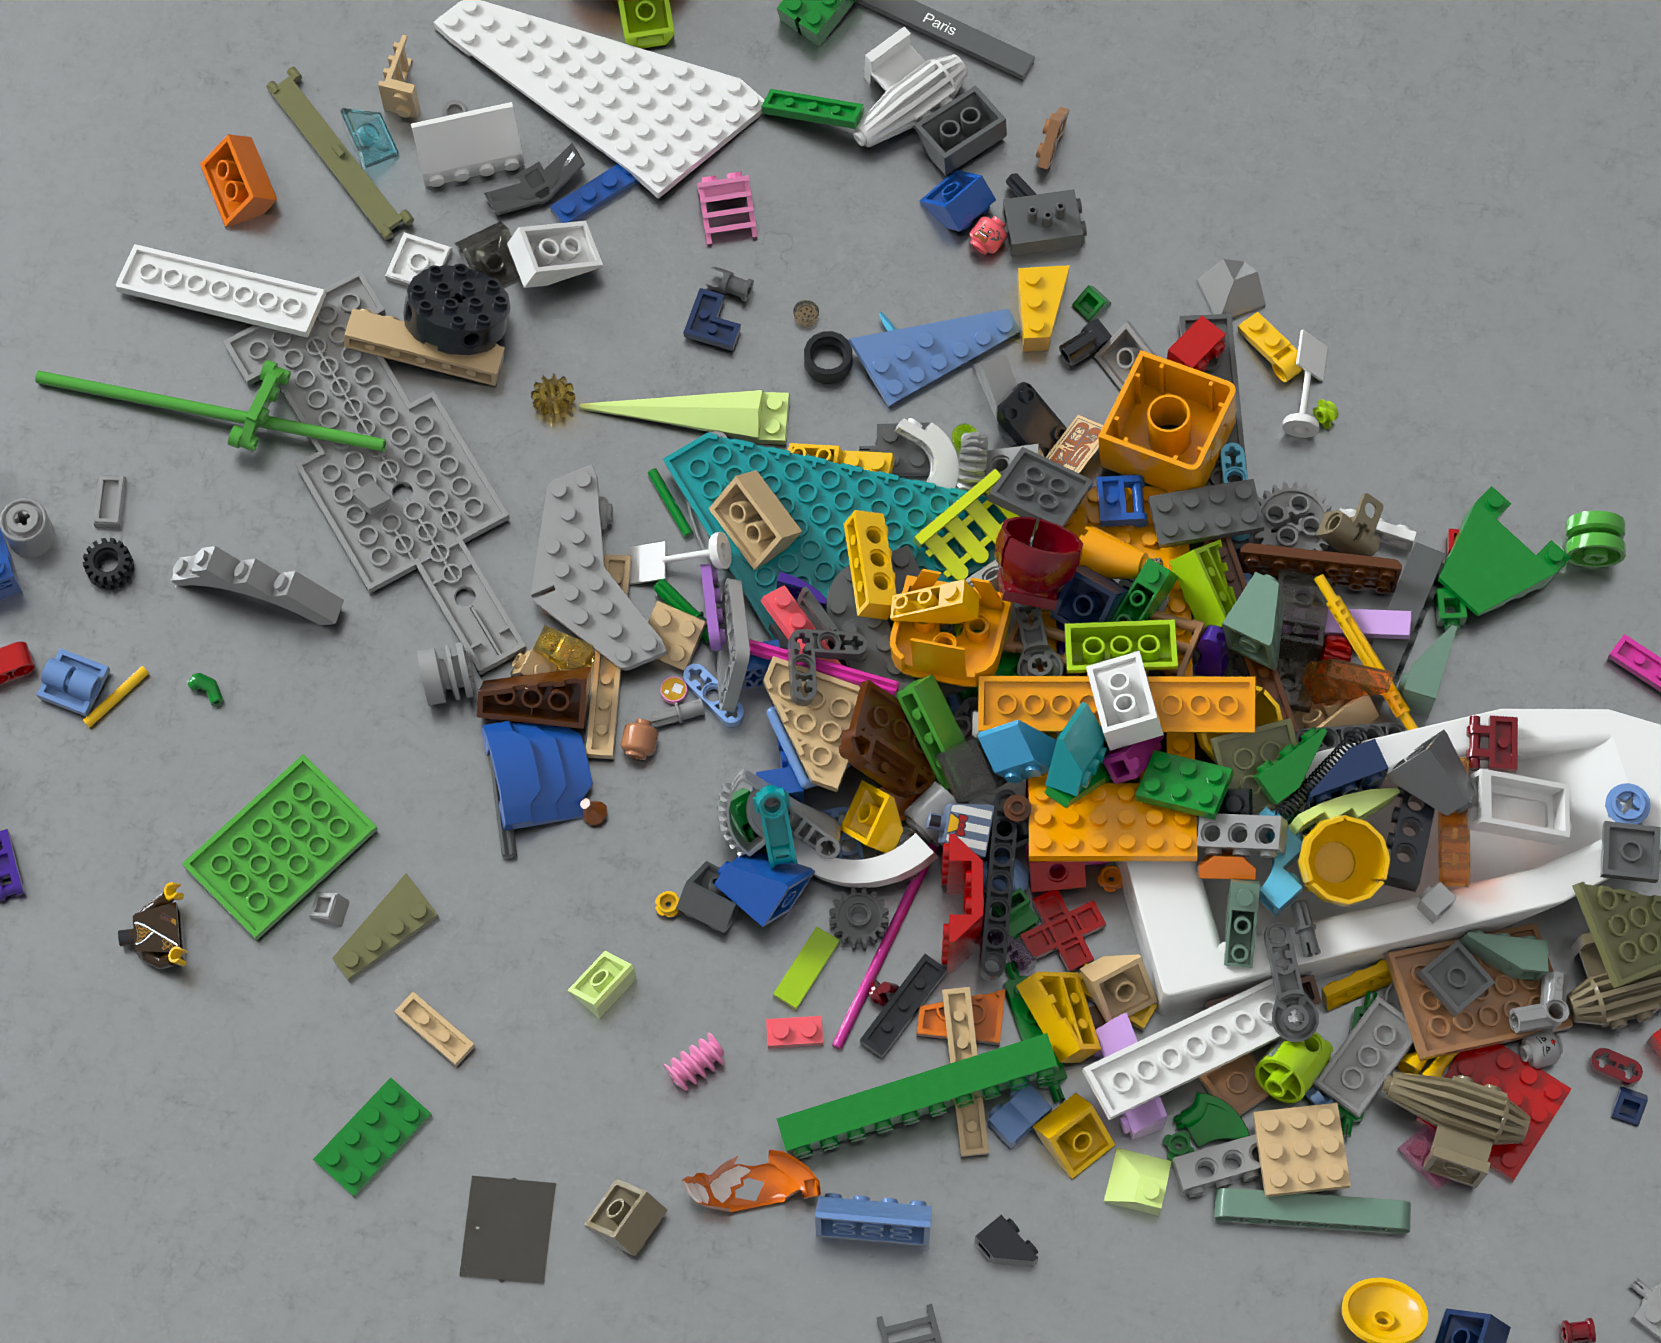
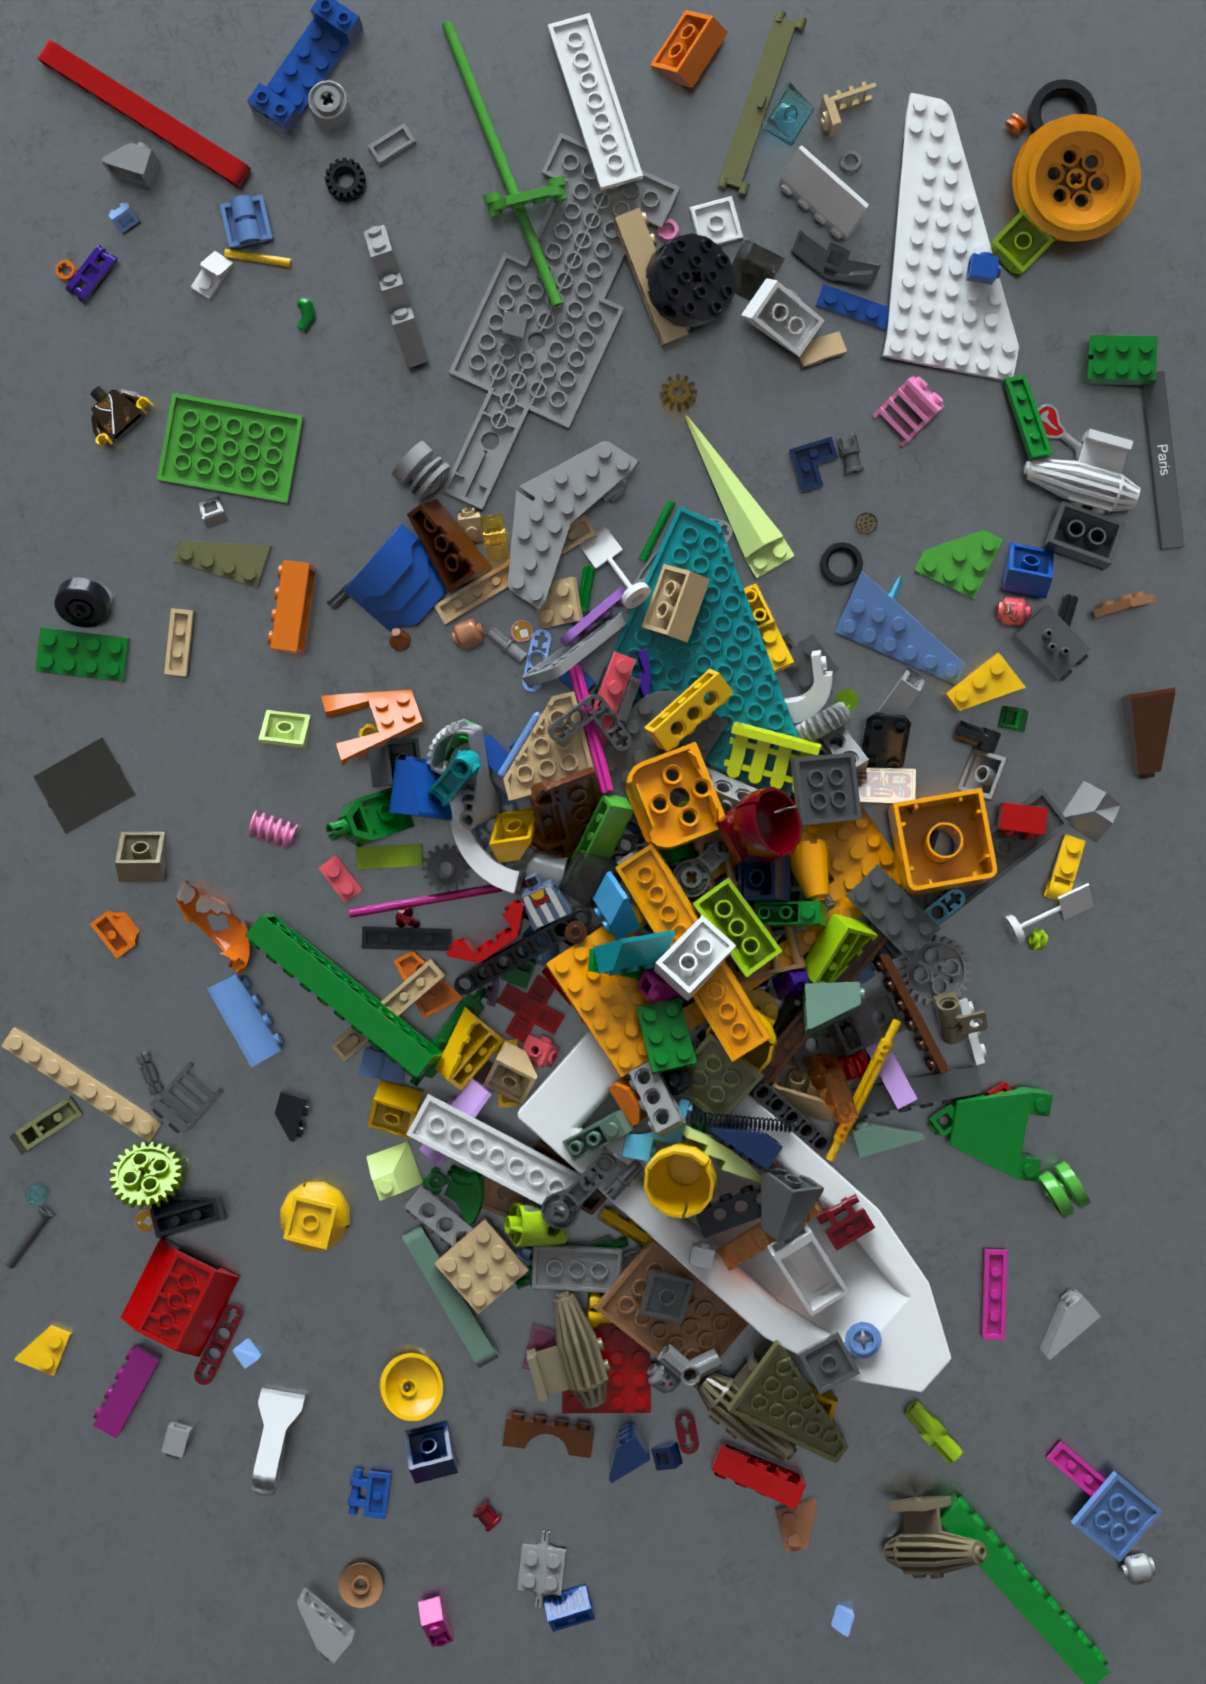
camera: 55 degrees right, 20 degrees up
yellow slope [890,579,980,624] -> none
blue plate [1097,475,1148,528] -> none
green slope [1253,727,1327,804] -> none
sand green slope [1459,930,1549,981] -> none
none -> black wheel [54,577,110,628]
none -> orange slope [90,910,140,959]
none -> white slope [191,251,234,301]
none -> orange piece [268,560,316,656]
none -> yellow plate [280,1182,350,1252]
none -> wing [321,690,423,766]
none -> green plate [326,787,414,847]
none -> reddish brown arch [502,1412,595,1458]
none -> coral brick [522,1035,560,1069]
none -> dark blue slope [609,1422,650,1484]
none -> bright pink tile [657,219,679,243]
none -> tan slope [799,331,847,368]
none -> bright green plate [914,530,1003,600]
none -> blue brick [966,252,1001,285]
none -> light grey piece [1038,404,1083,459]
none -> reddish brown slope [1122,687,1176,779]

